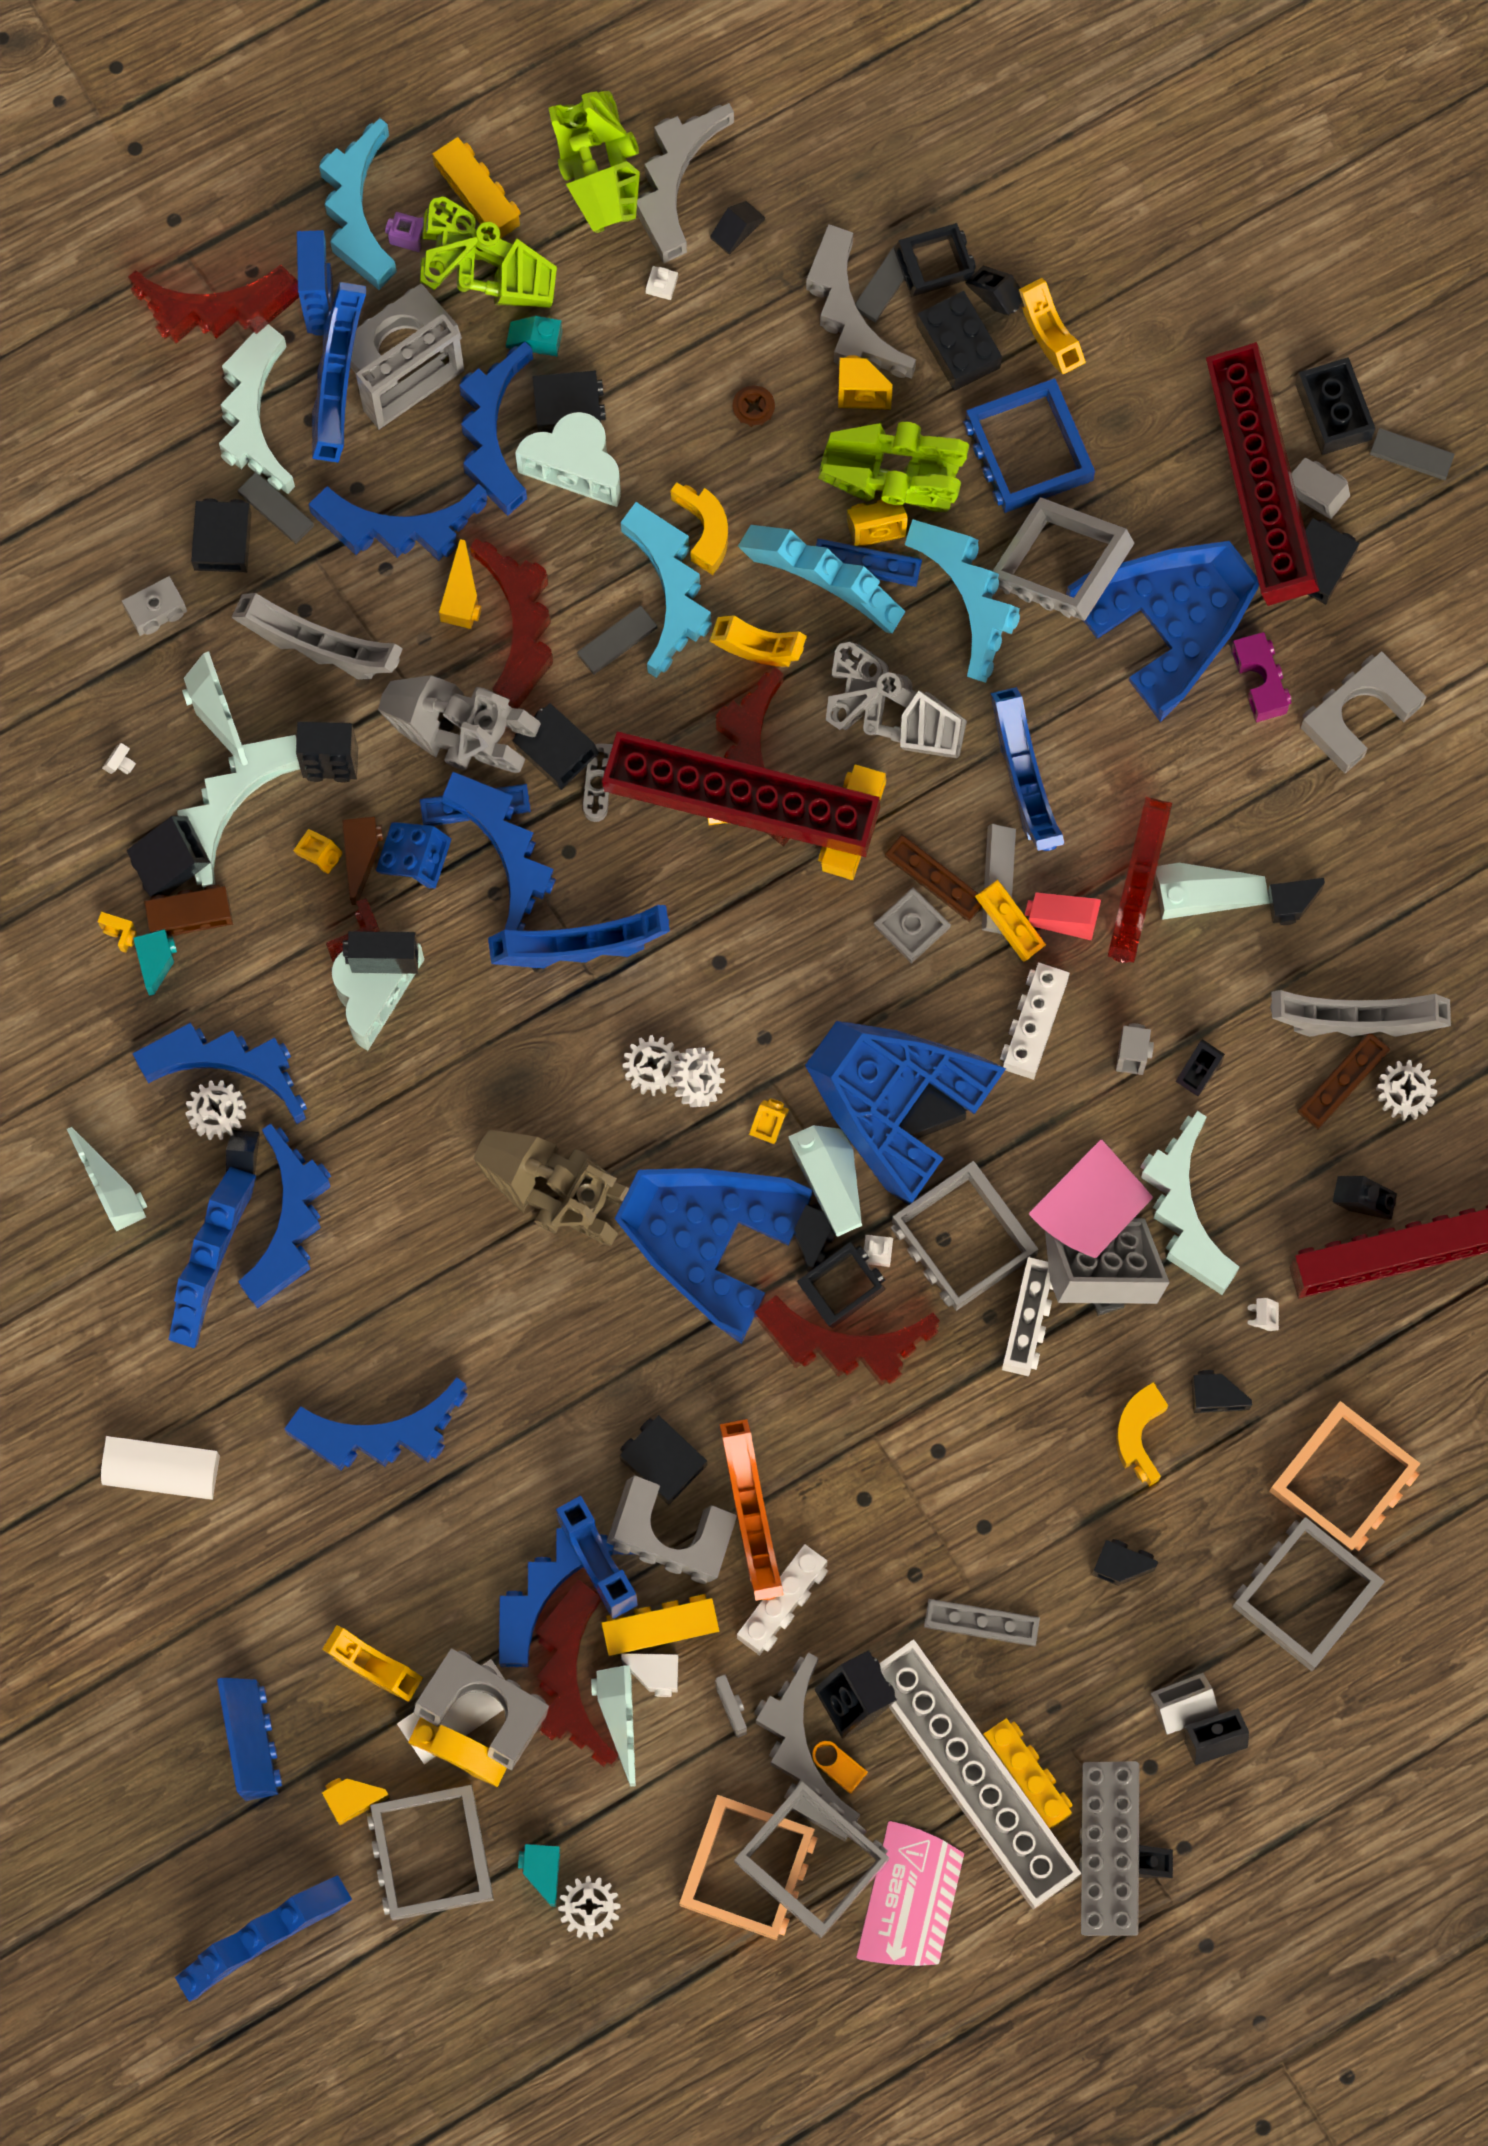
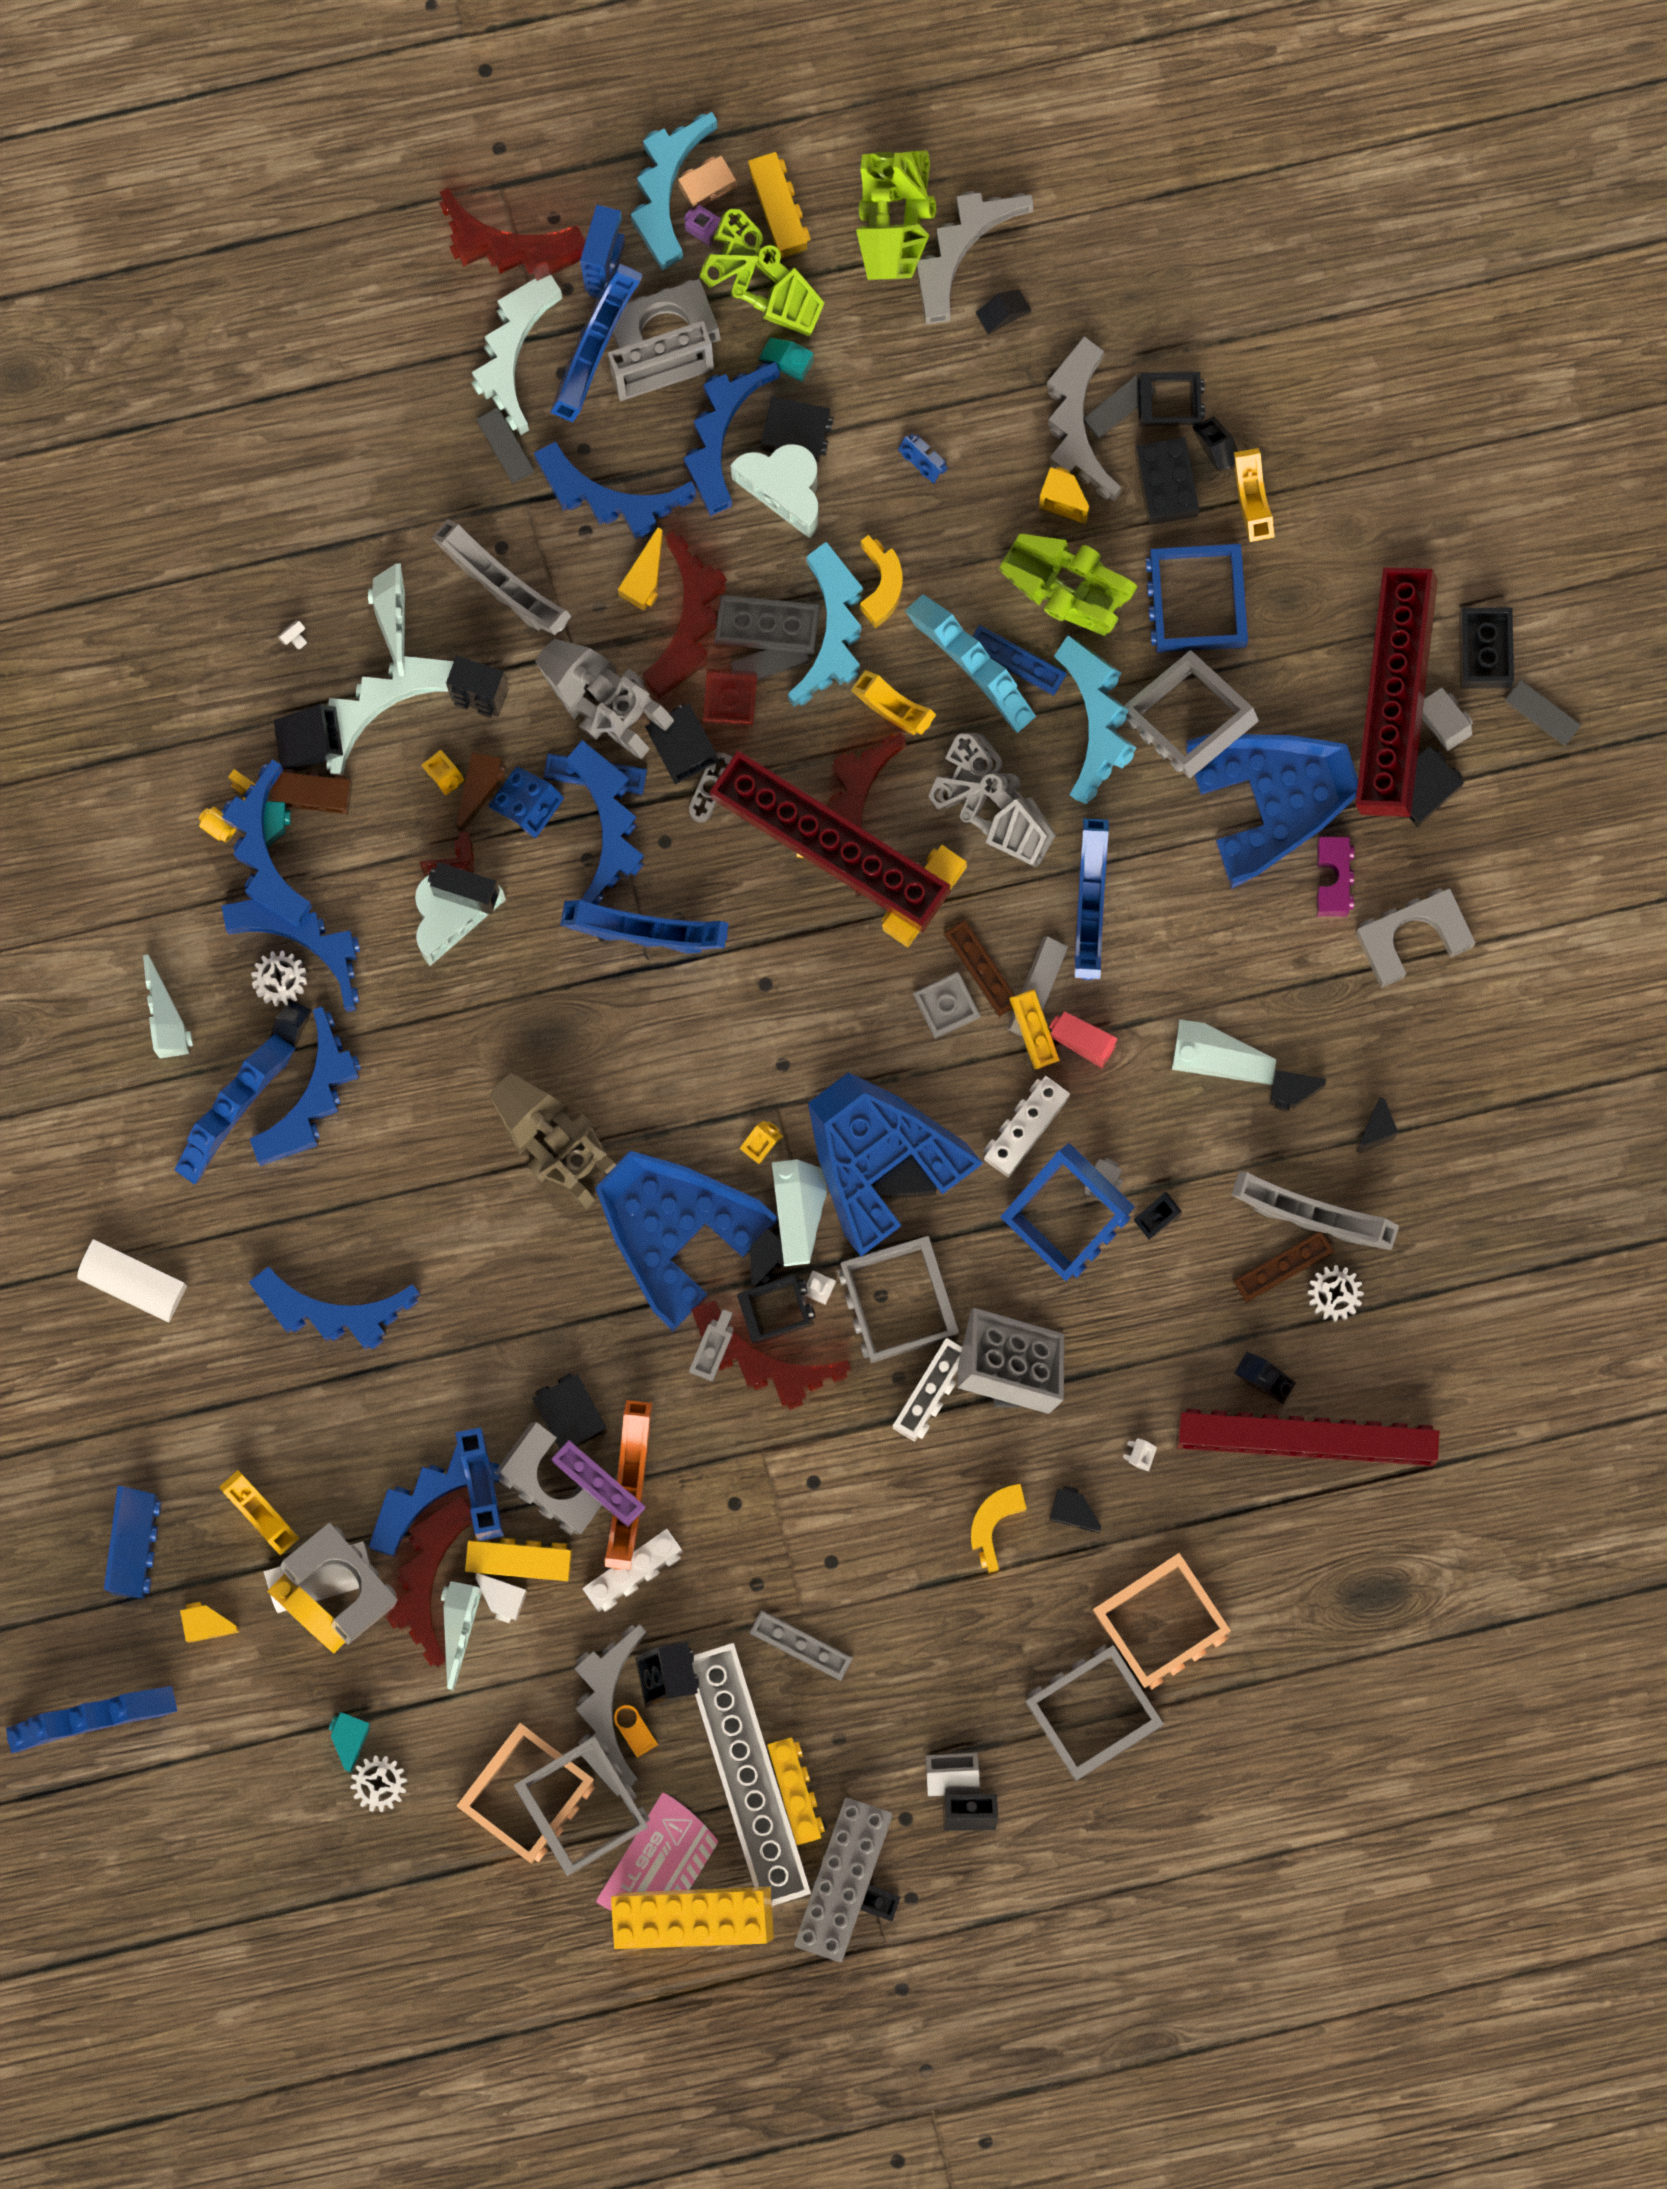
camera: 20 degrees right, 5 degrees up
light grey brick [122,576,187,636] -> none
black brick [191,498,252,573] -> none
light grey window [367,1785,494,1921] -> none
white gear [623,1035,680,1096] -> none
white tile [646,266,678,300] -> none
white gear [670,1047,725,1107] -> none
light grey plate [715,1675,747,1738] -> none
reddish brown gear [733,385,775,427] -> none
yellow slope [847,499,908,547] -> none
bright pink sticker [1029,1140,1153,1258] -> none
black slope [1092,1539,1158,1586] -> none
clear red arch [1107,797,1172,963] -> none
light aqua arch [1140,1111,1239,1295] -> none
none -> yellow brick [198,807,236,842]
none -> blue arch [222,759,312,928]
none -> medium lavender plate [552,1441,645,1527]
none -> yellow brick [611,1887,774,1949]
none -> light nougat brick [678,156,737,209]
none -> light grey hinge [689,1309,734,1382]
none -> clear red brick [703,668,757,726]
none -> dark grey tile [714,595,821,654]
none -> blue hinge [898,433,948,484]
none -> blue window [1000,1143,1135,1281]
none -> black slope [1356,1097,1398,1153]

